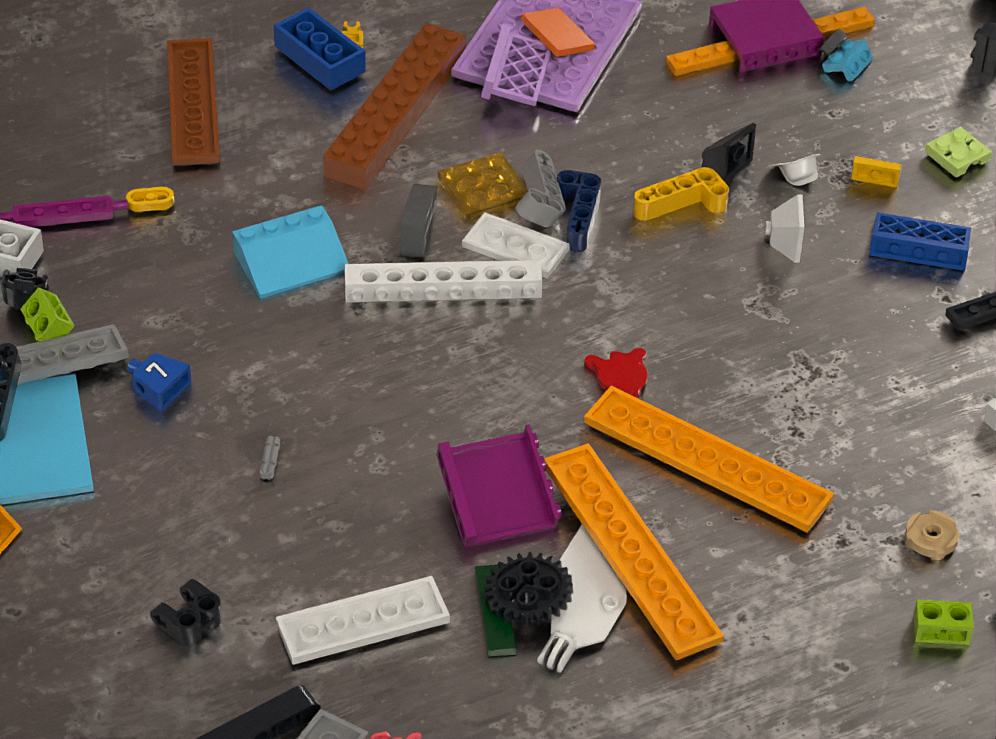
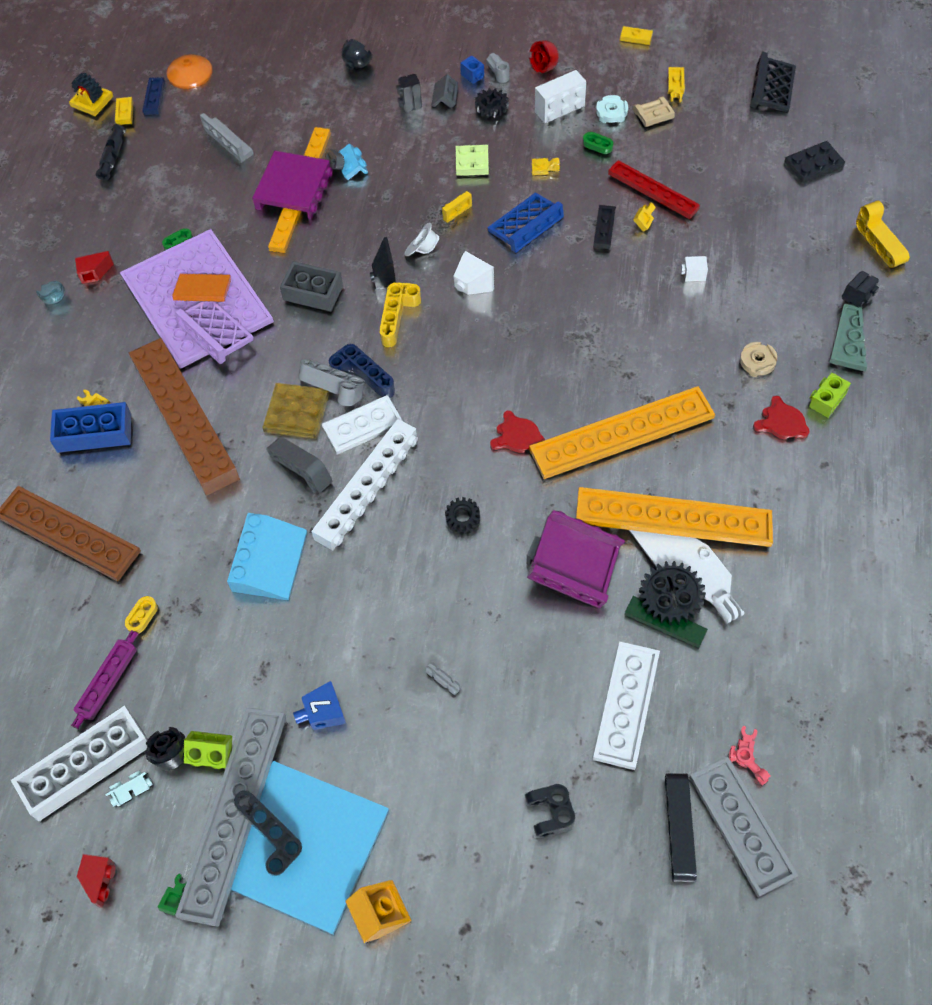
camera: 50 degrees left, 15 degrees up
none -> dark grey brick [280,261,343,311]
none -> black tyre [445,497,480,534]
none -> red tile [753,396,810,440]

